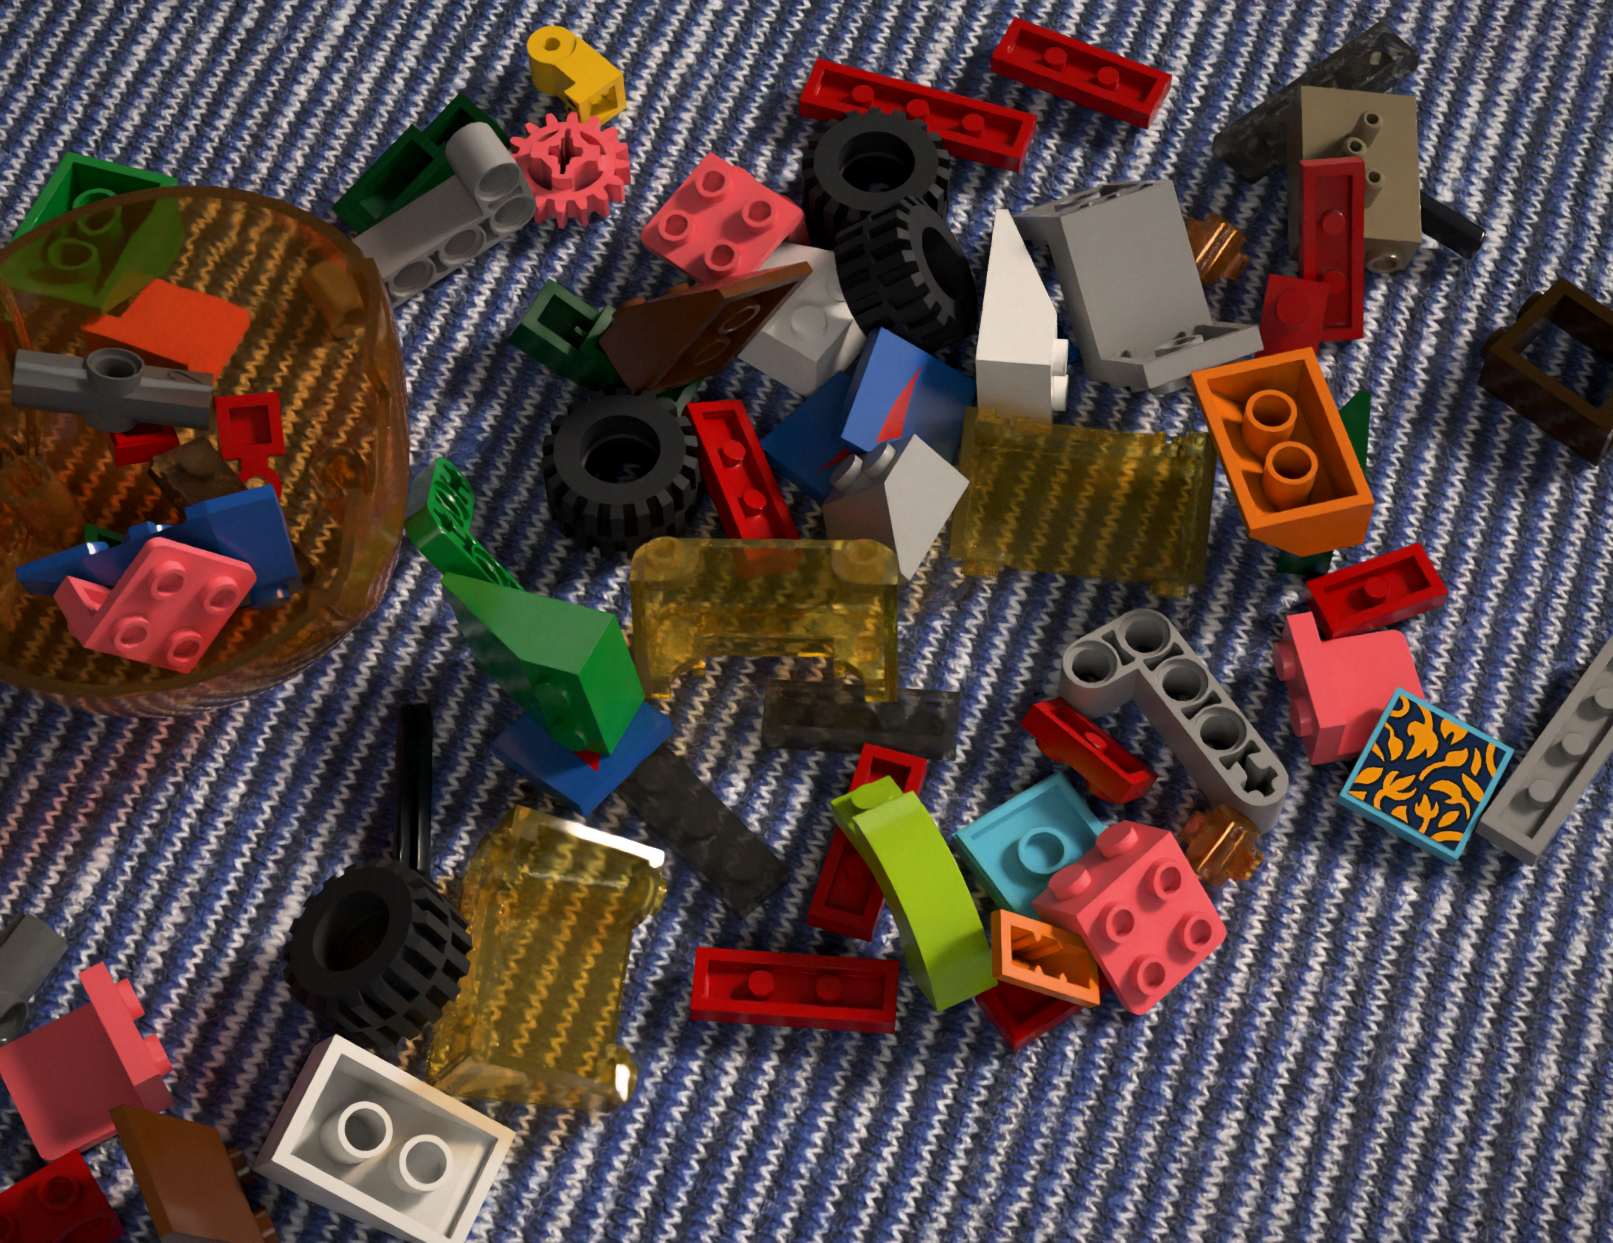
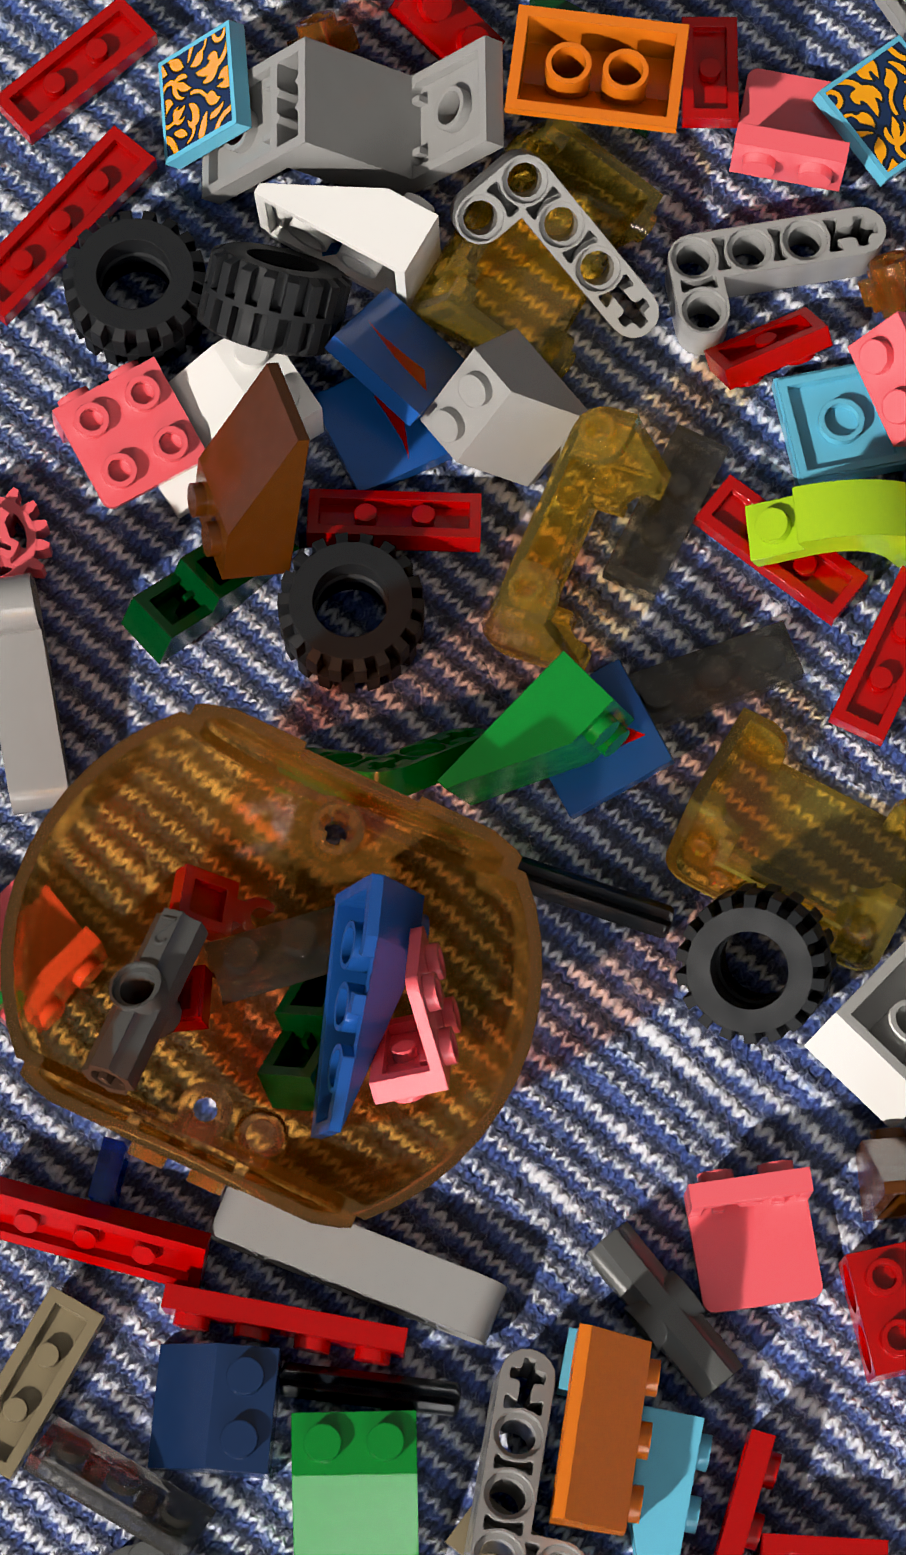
camera: 70 degrees left, 15 degrees up
none -> tile [158,20,252,169]
none -> light grey beam [450,148,659,338]

